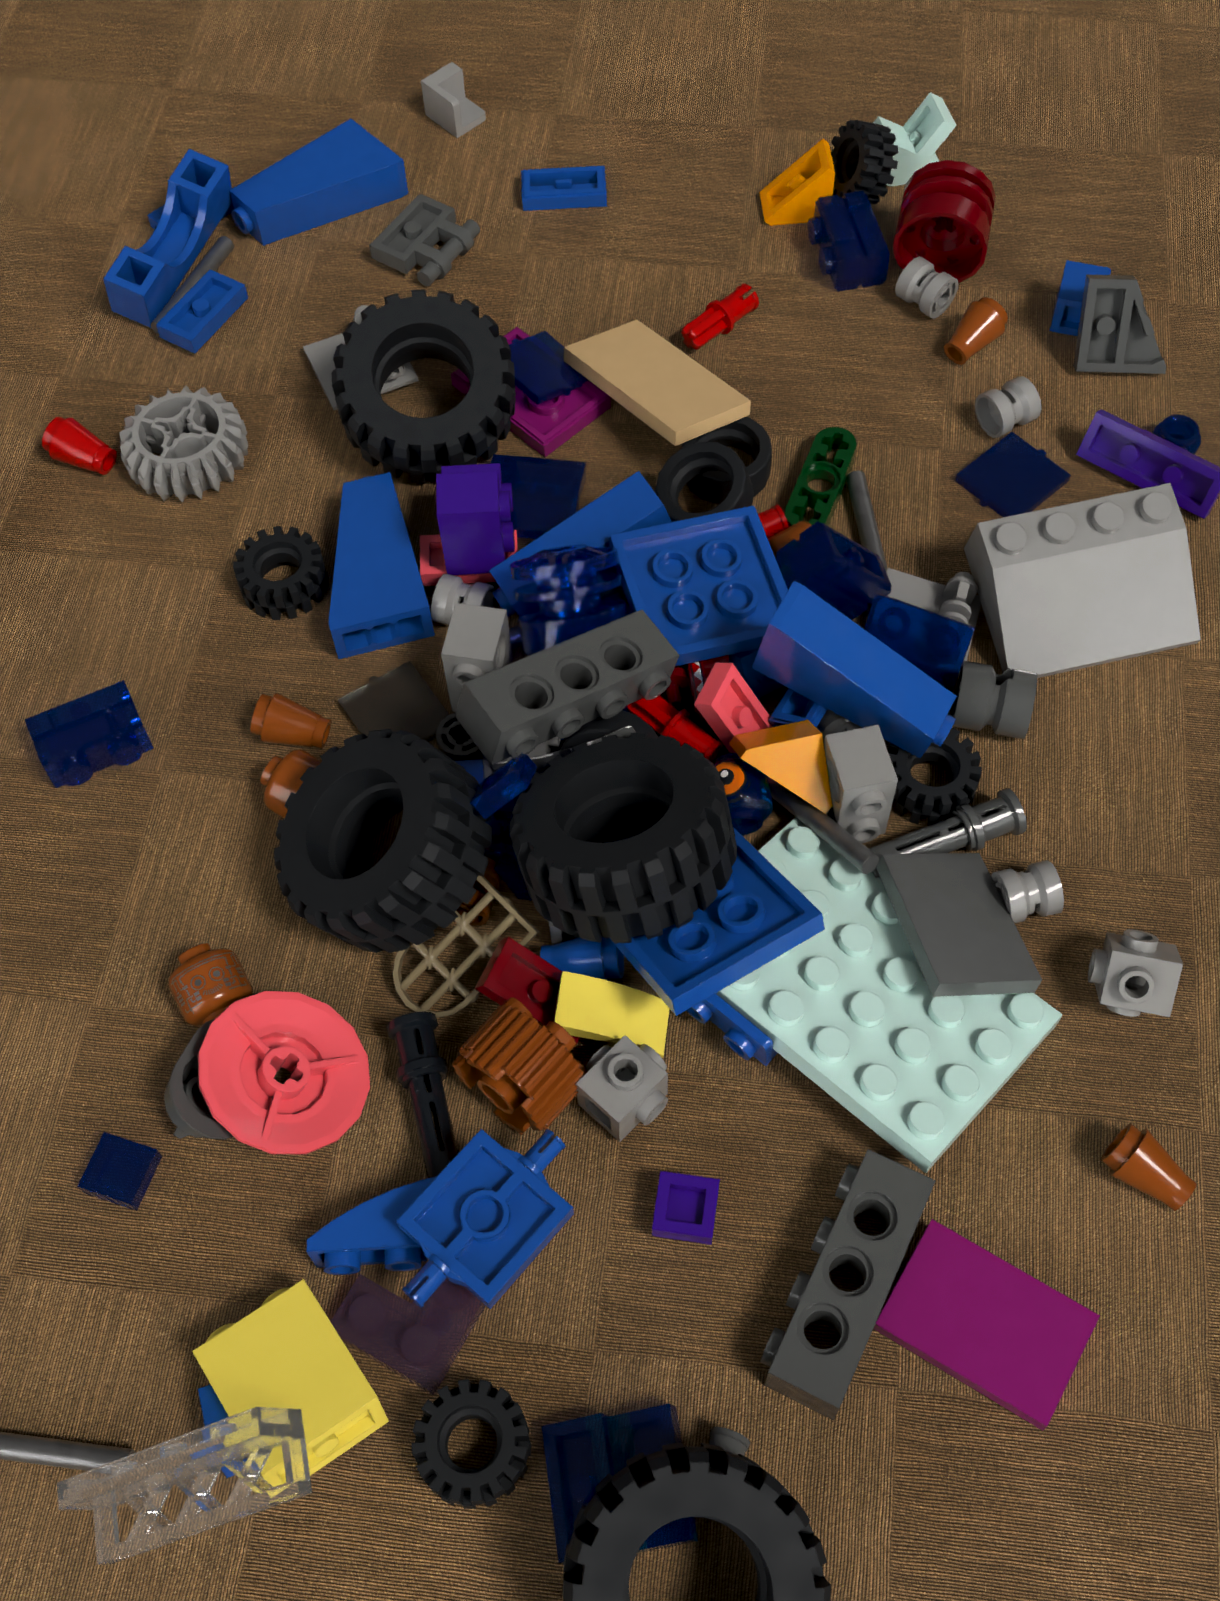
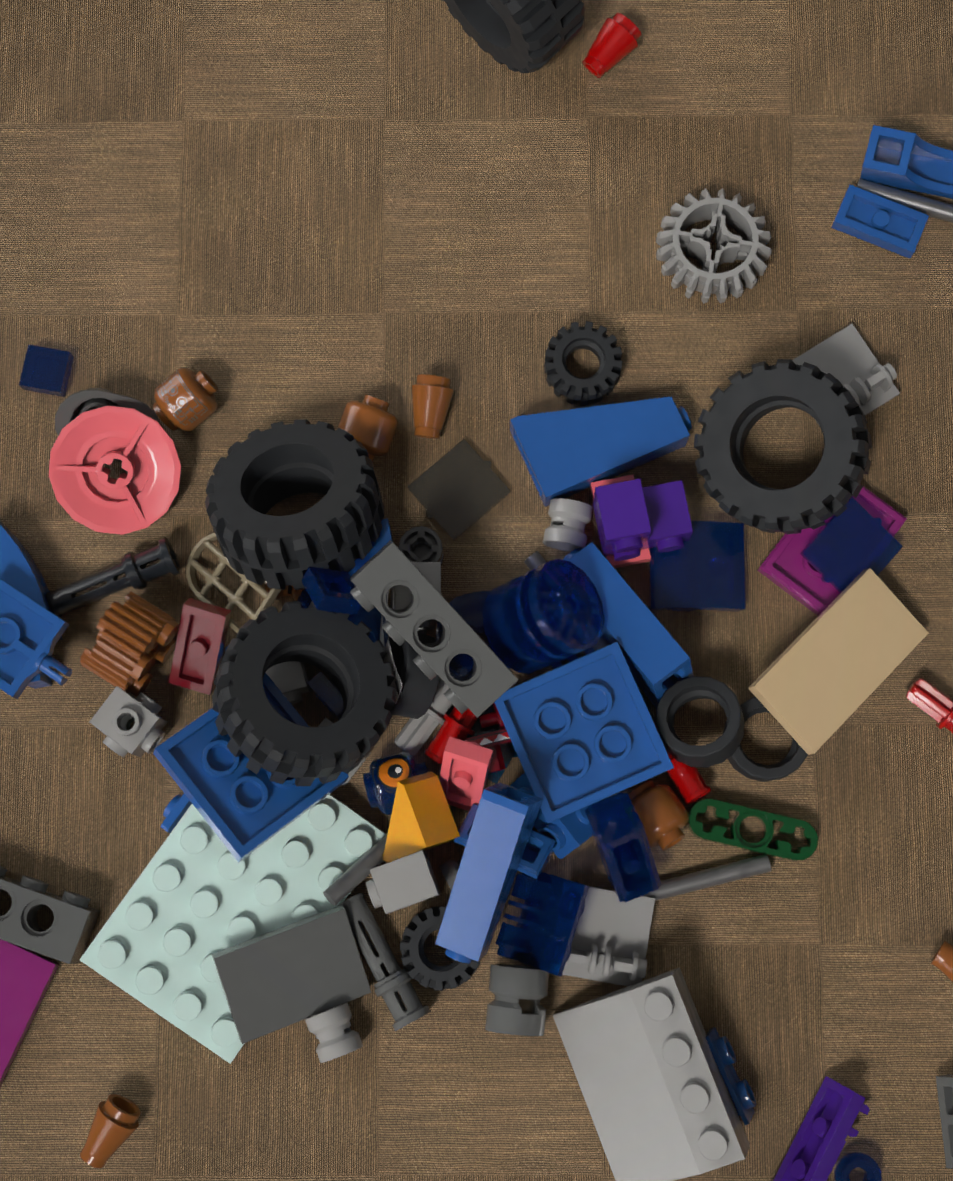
camera: 85 degrees right, 20 degrees up
clear blue brick [24,680,154,788] -> none
red cone [42,416,117,475] -> none
light grey brick [441,603,513,712] -> none
light yellow slope [554,971,670,1058] -> none
dark purple plate [652,1171,720,1245] -> none
clear blue piece [955,432,1071,517] -> none
light grey wheel [975,376,1042,438] -> none
light grey brick [1088,929,1183,1017] -> none

